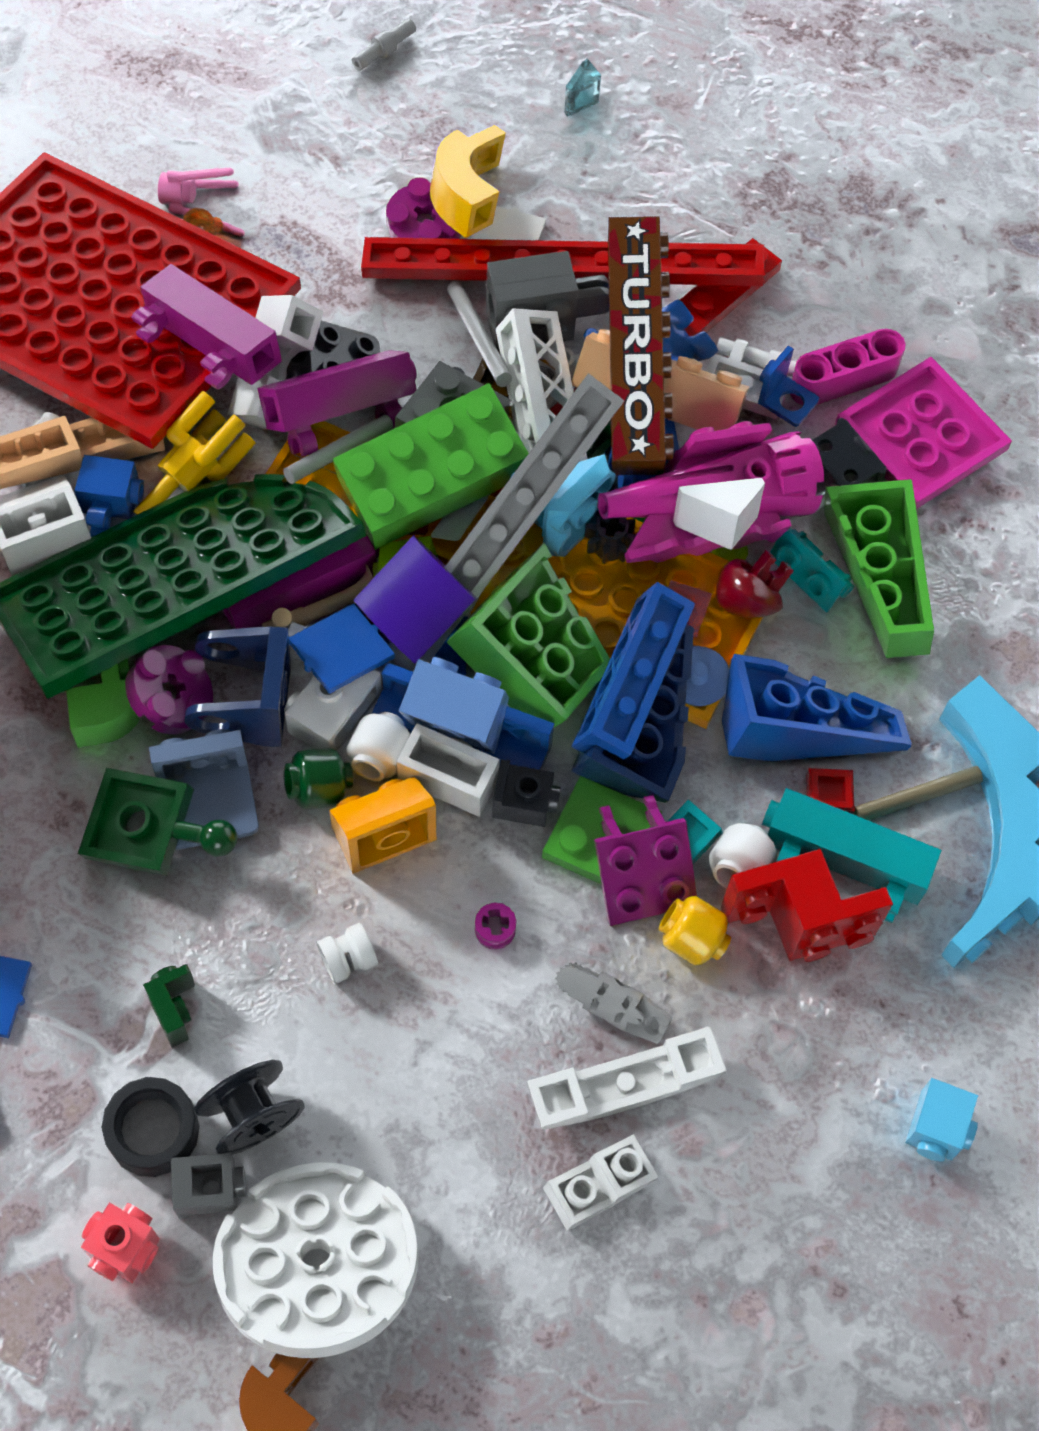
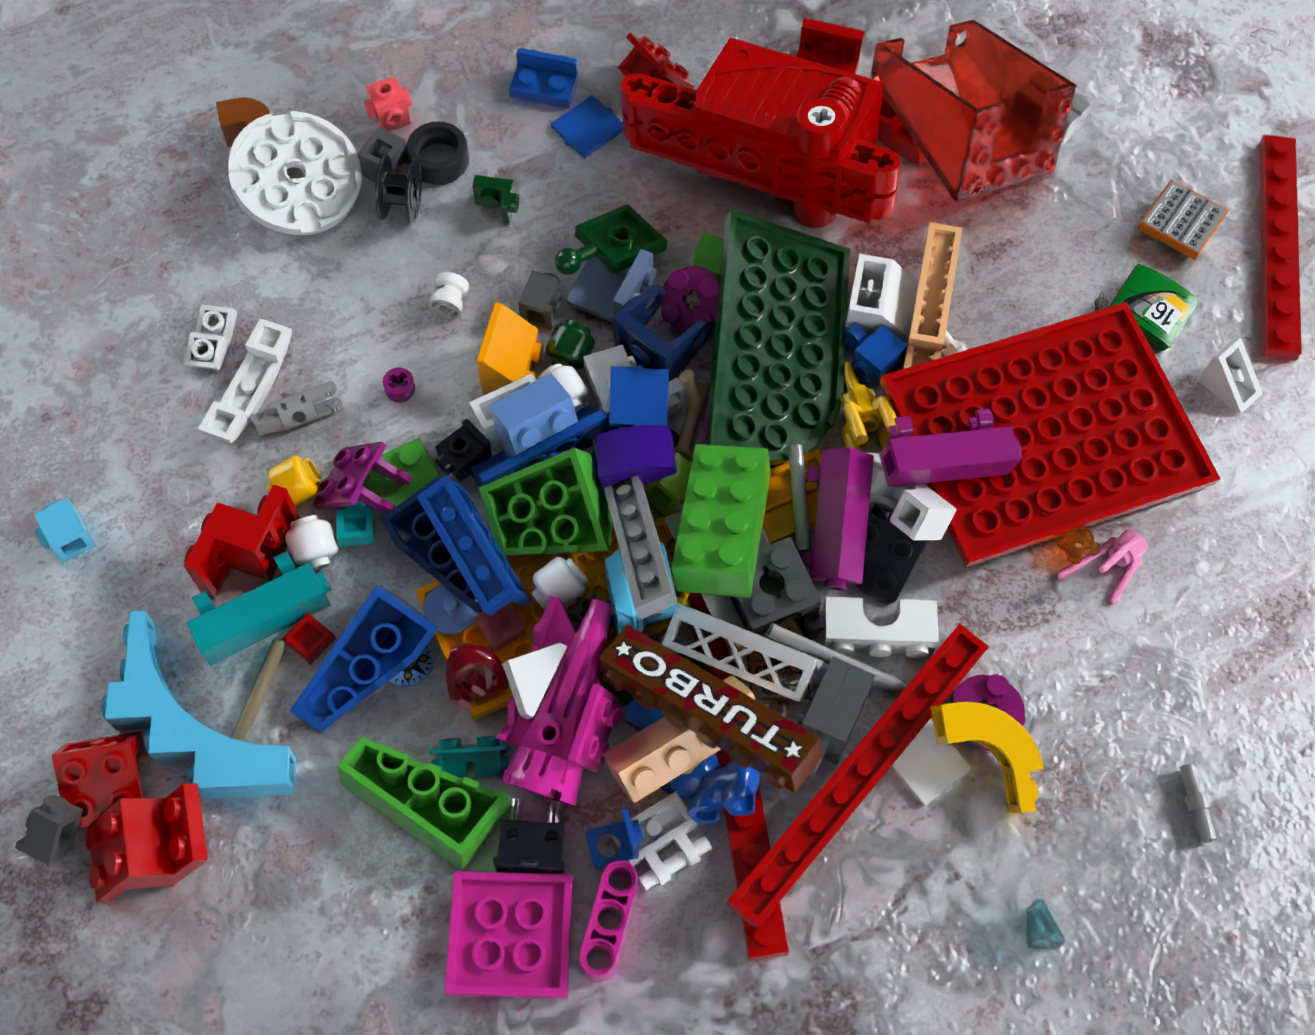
camera: 130 degrees right, 0 degrees up
none -> dark grey brick [518,270,562,330]
none -> white head [531,557,588,610]
none -> white arch [822,597,939,659]

